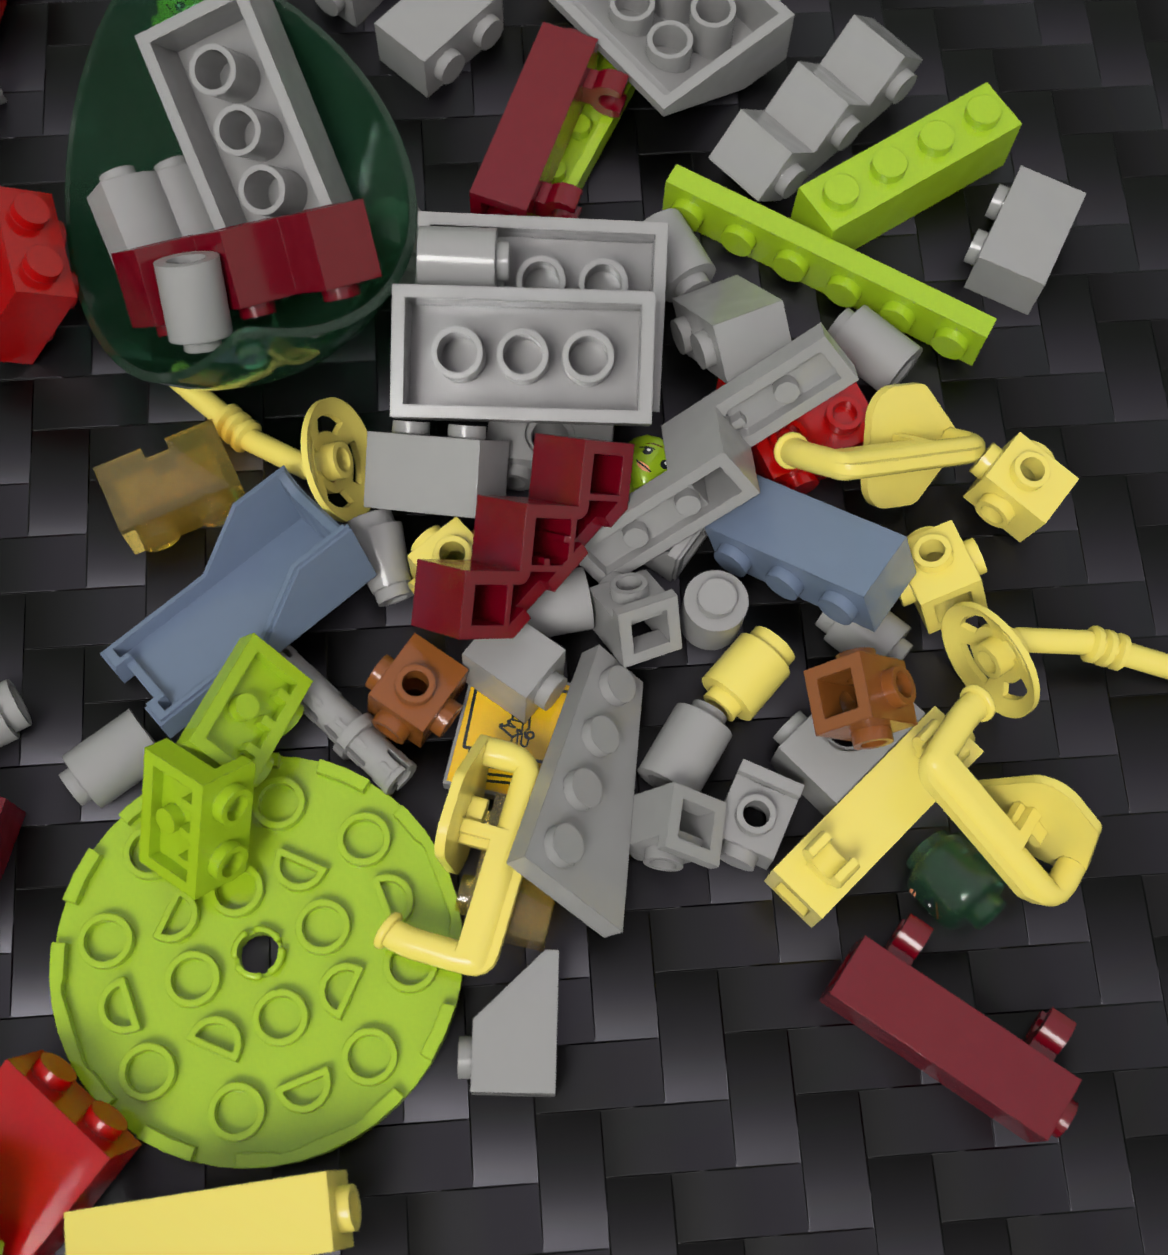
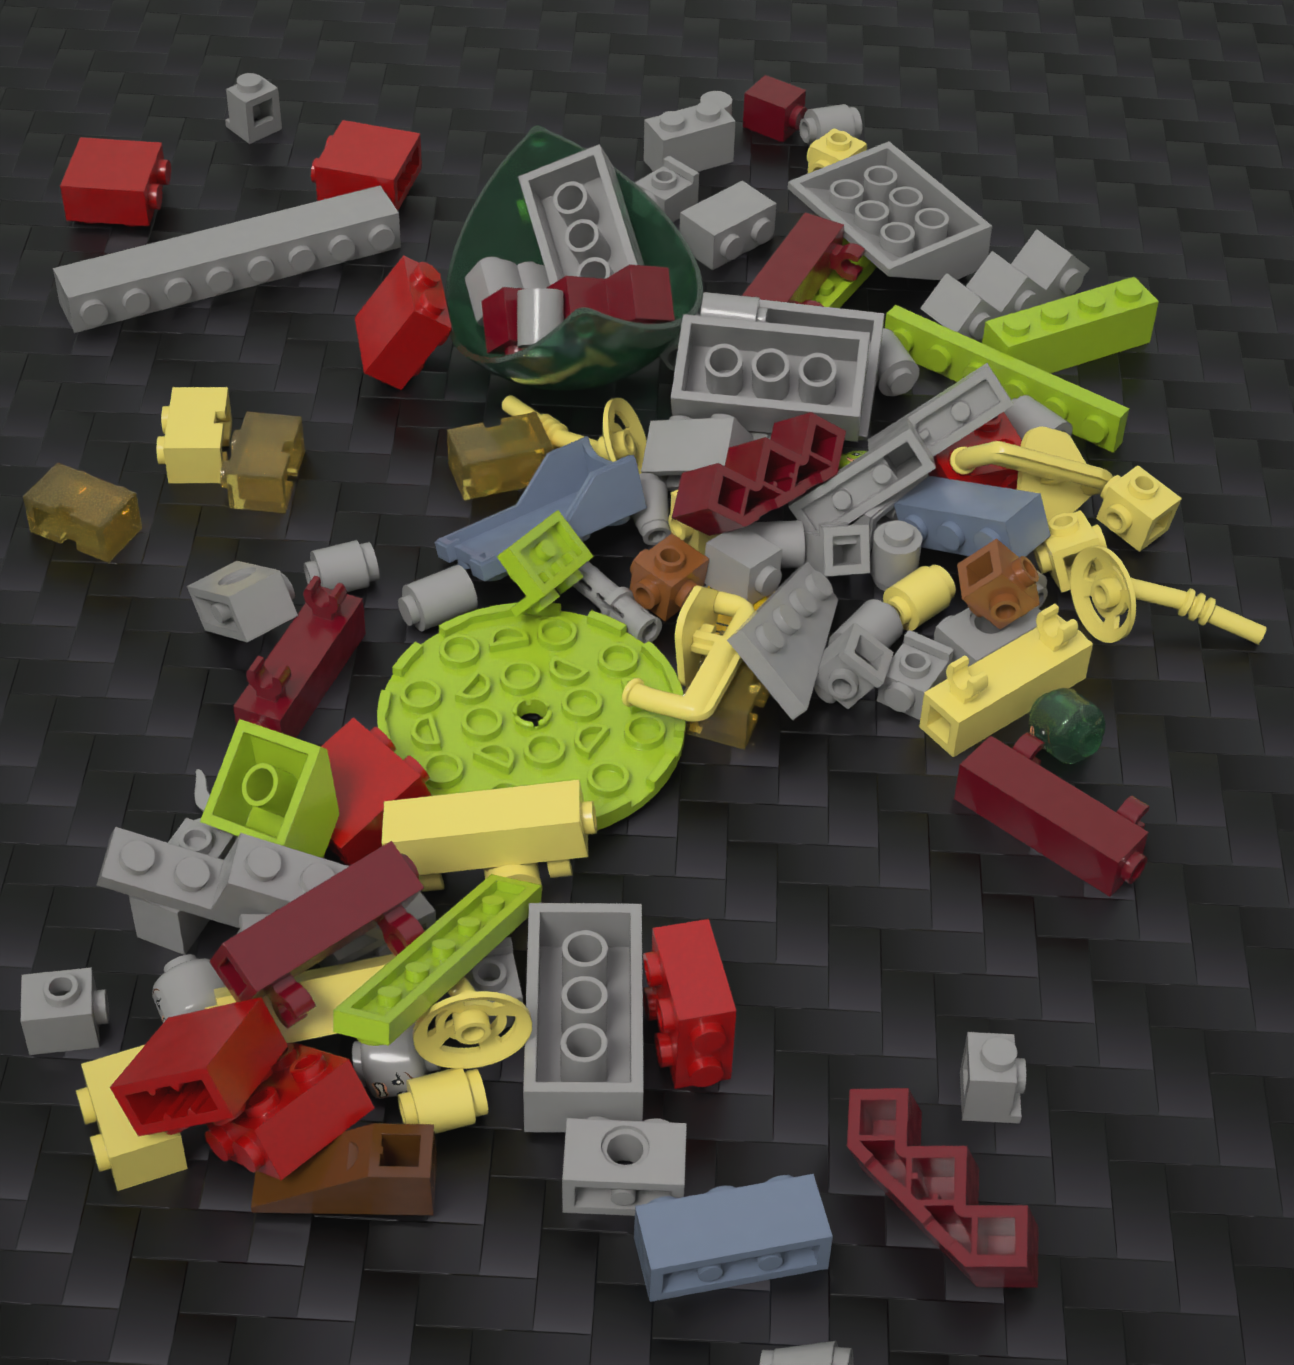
camera: 10 degrees right, 25 degrees down
lime bracket [139,738,256,900] -> none
light grey slope [458,949,559,1097] -> none
light grey brick [670,275,792,383] -> none
light yellow piece [918,685,1102,907] -> none
light grey brick [963,166,1087,315] -> none

